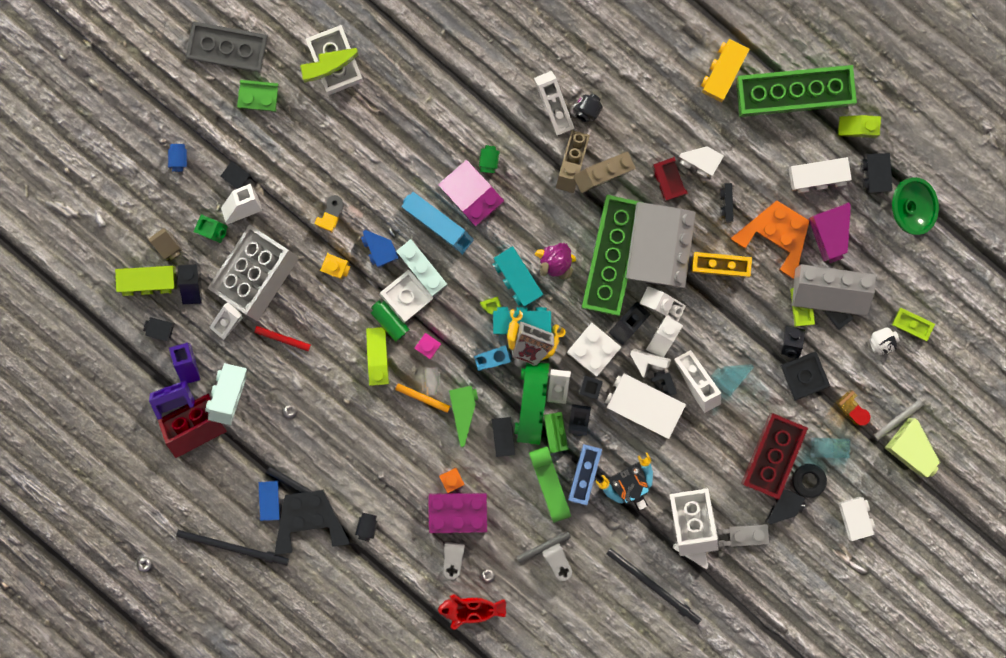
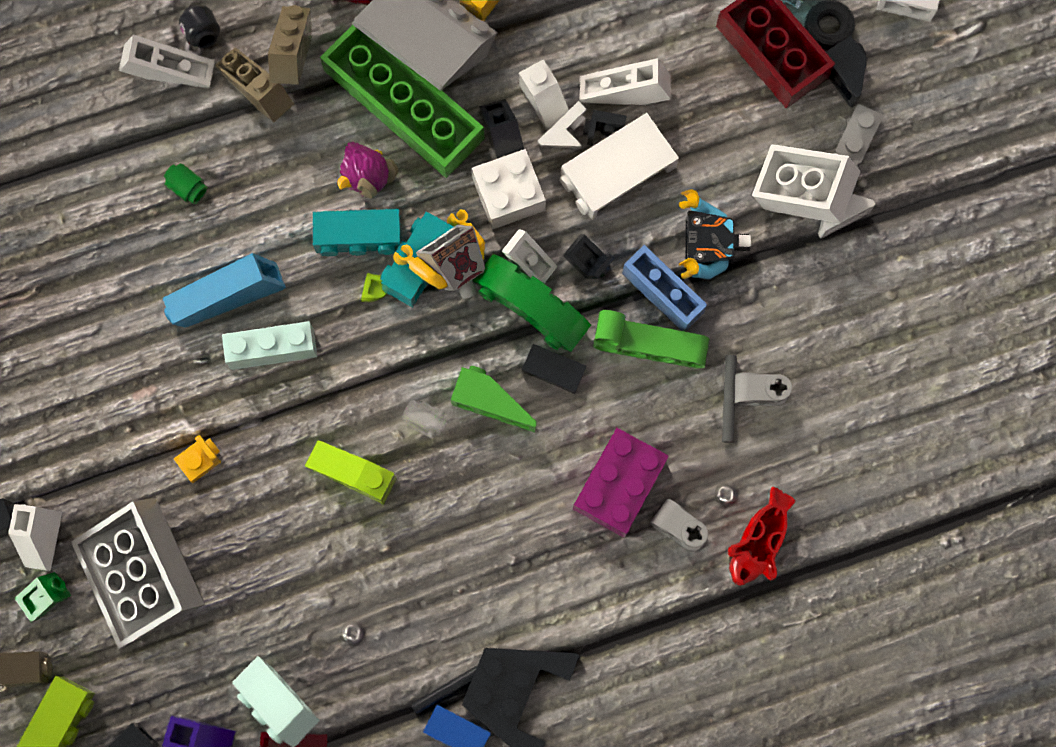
camera: 60 degrees left, 10 degrees down
black slope [178,264,202,305] -> none
white slope [209,302,243,340] -> none
red bar [254,326,311,352] -> none
leg [314,195,344,233] -> none
black brick [355,512,378,542] -> none
blue slope [361,230,399,268] -> none
green brick [371,300,410,342] -> none
white plate [379,269,434,323] -> none
light orange bar [395,383,451,413] -> none
dark pink brick [414,333,442,360] -> none
slope [438,160,504,228] -> none
orange plate [439,468,465,493] -> none
dark azure leg [474,345,513,371] -> none
bright green plate [544,412,568,453] -> none
black brick [578,376,603,400] -> none
black bar [606,548,702,625] -> none
white slope [640,286,686,322] -> none
clear light blue slope [711,364,754,396] -> none

